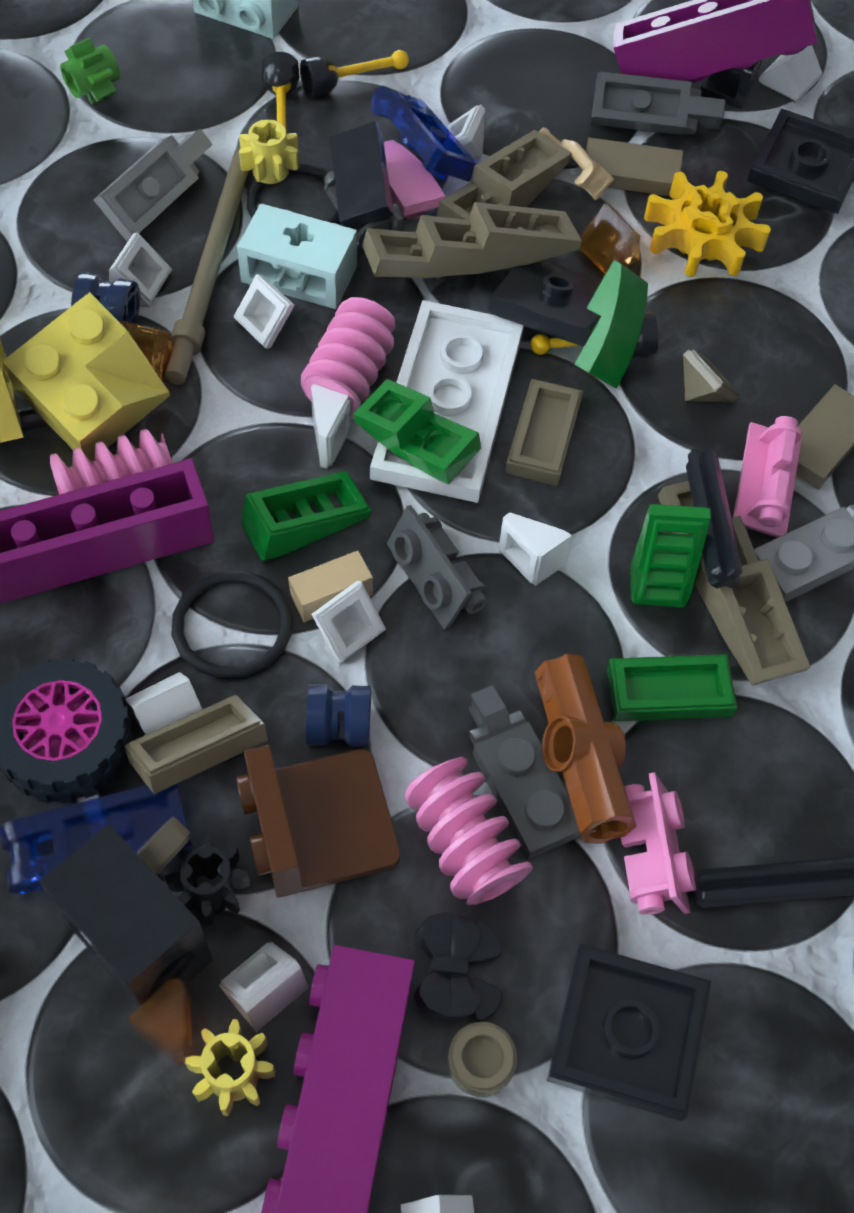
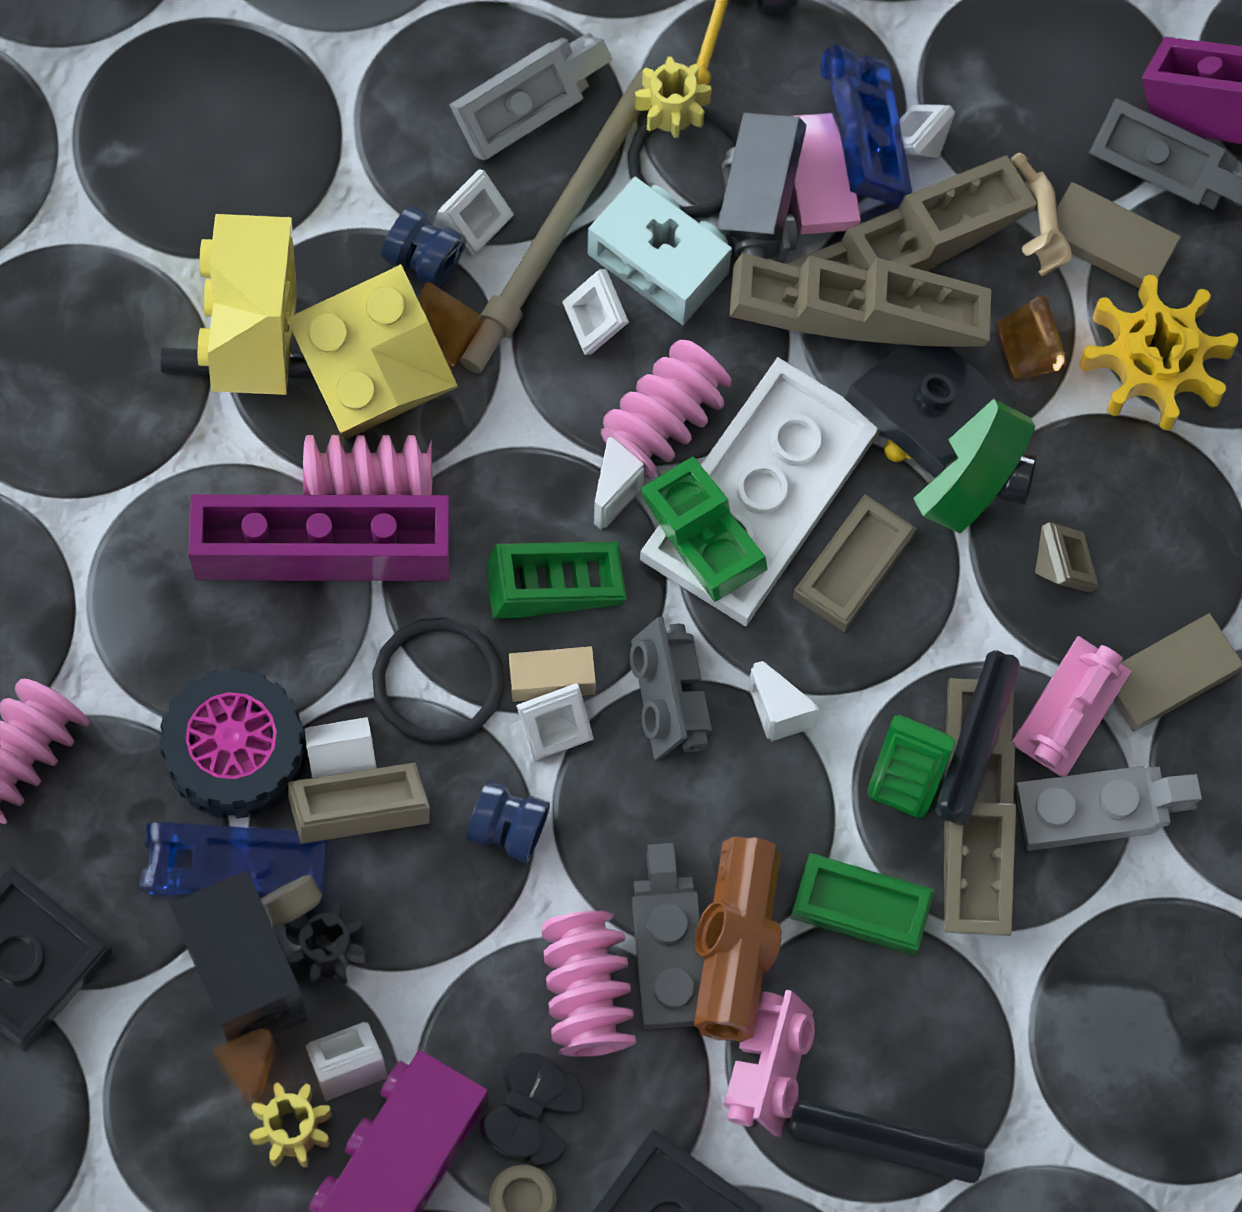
camera: 20 degrees right, 10 degrees up
reddish brown bracket [236,745,400,898] -> none

